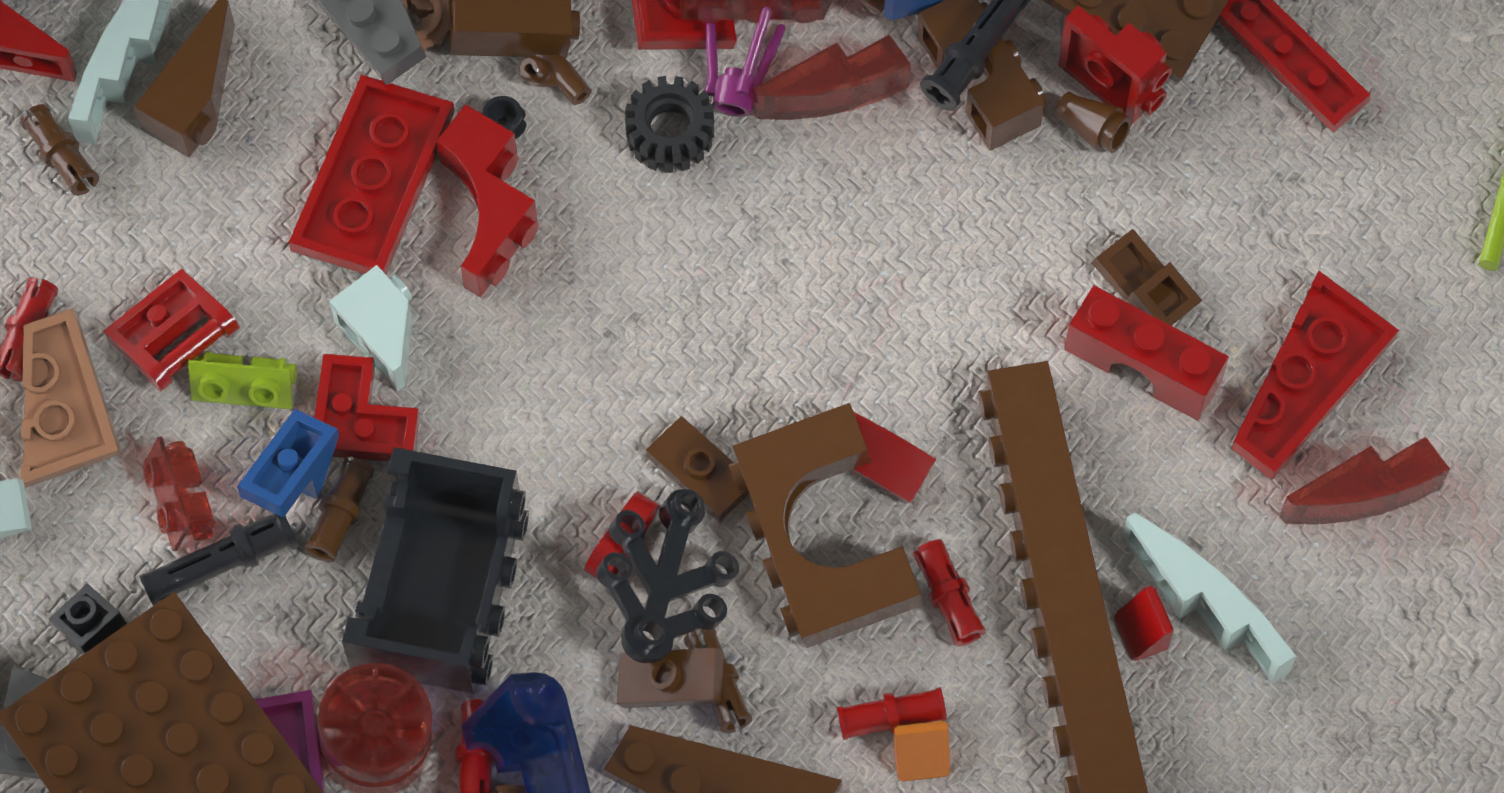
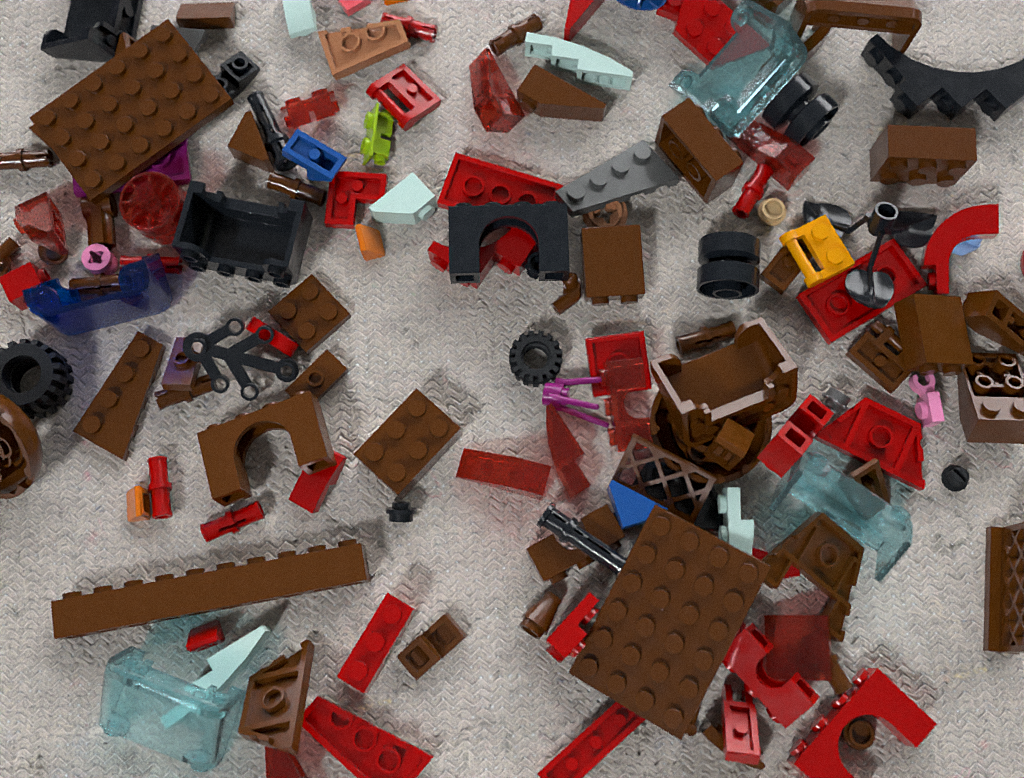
camera: 90 degrees right, 10 degrees up
none -> clear light blue windscreen [99,646,246,772]
none -> reddish brown slope [228,110,275,173]
none -> reddish brown wing [238,639,315,755]
none -> reddish brown plate [268,274,351,355]
none -> reddish brown brick [354,388,462,500]
none -> orange slope [355,224,385,261]
none -> black plate [386,501,417,522]
none -> black arch [448,201,570,284]
none -> clear red slope [456,448,551,501]
none -> clear red slope [469,48,525,133]

